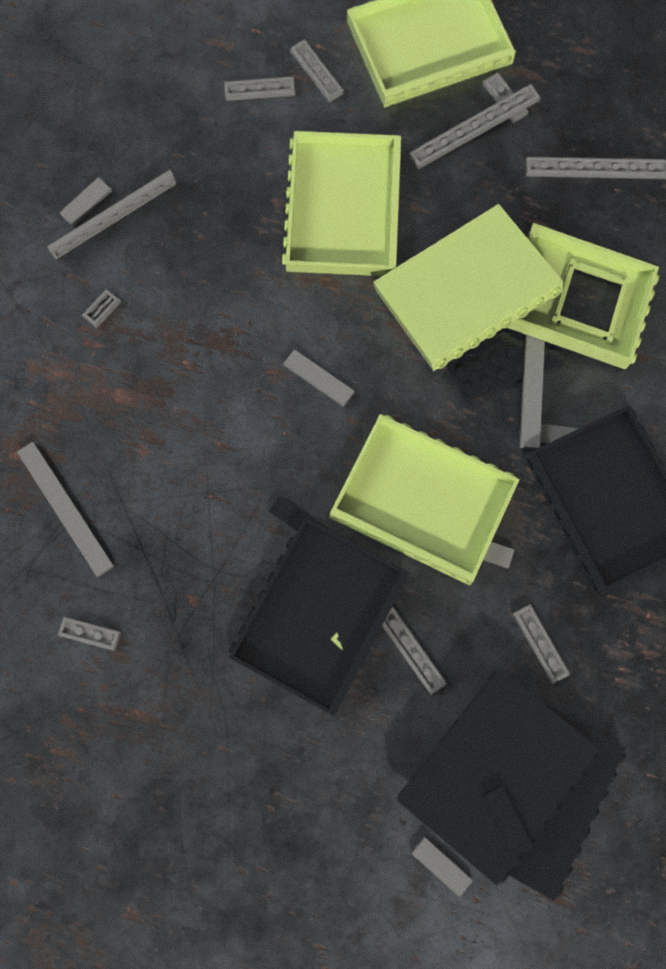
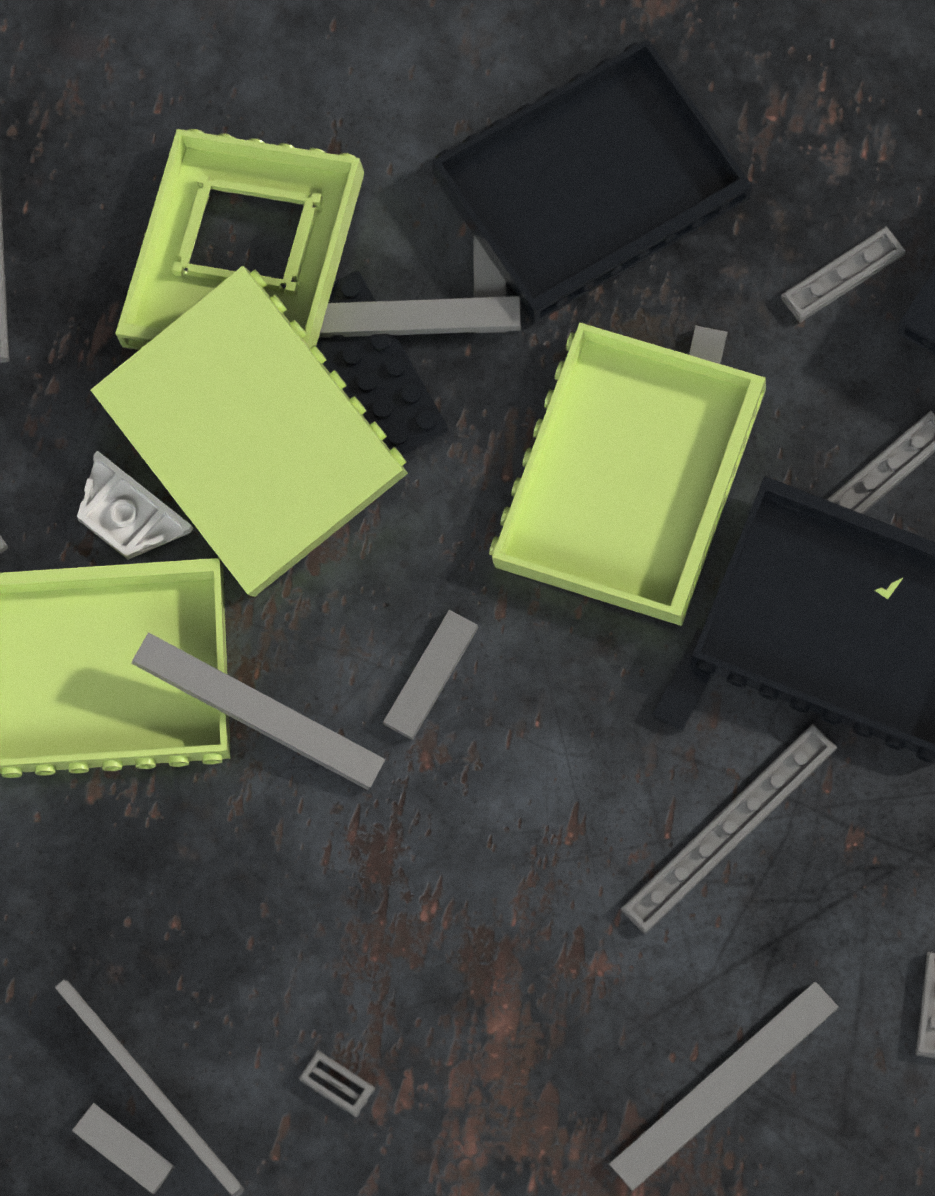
camera: 90 degrees left, 5 degrees down
none -> white wing [77,451,193,560]
none -> light grey tile [131,632,385,791]
none -> light grey tile [621,724,837,934]

